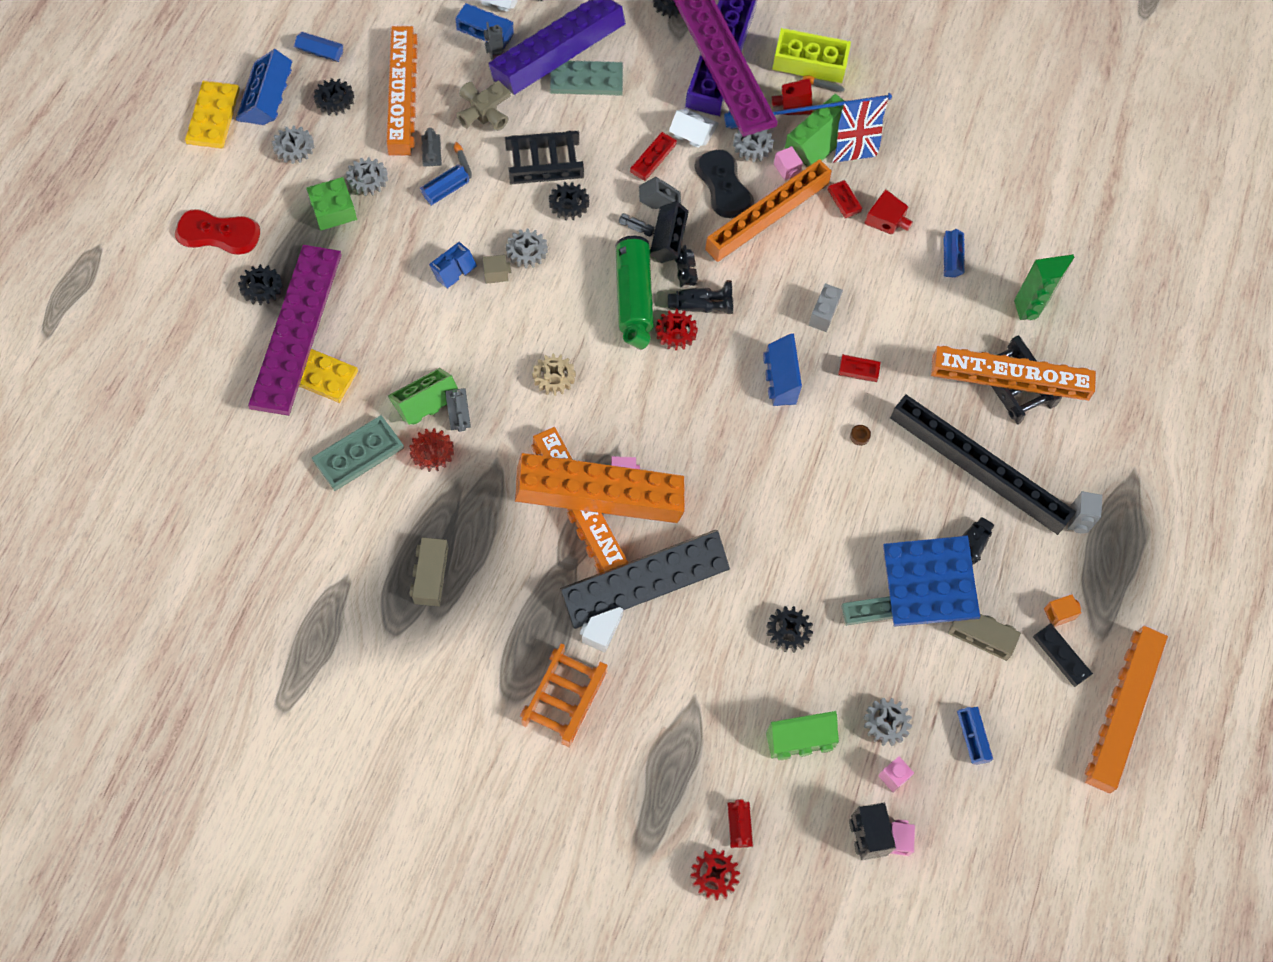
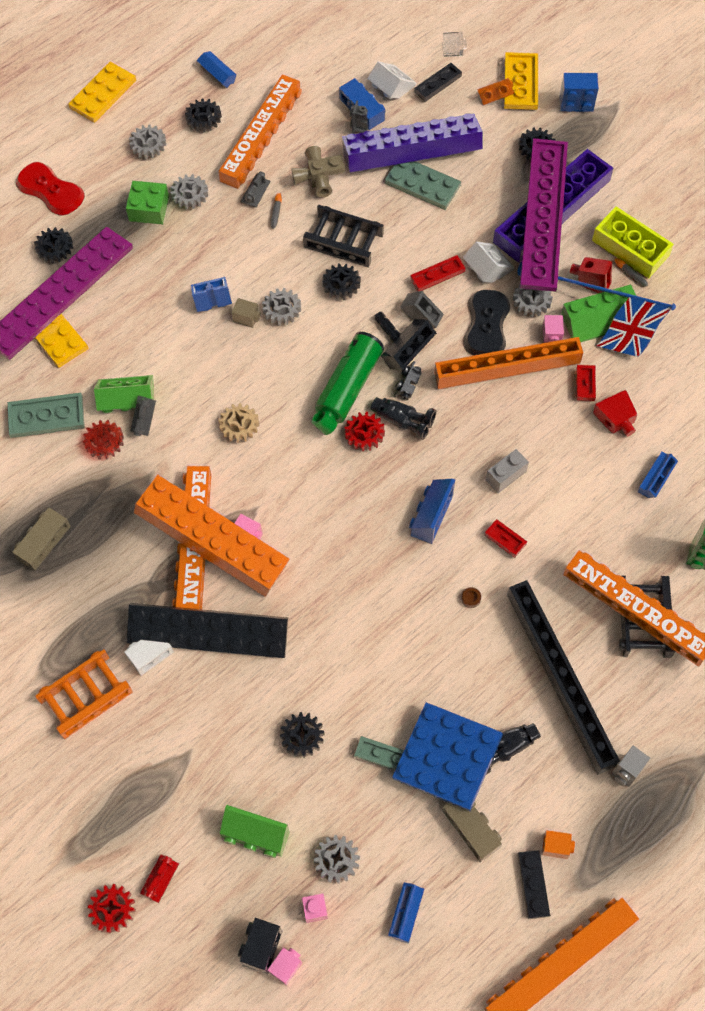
camera: 35 degrees right, 0 degrees up
blue slope [236,49,293,125] -> none
blue piece [420,164,469,206] -> none

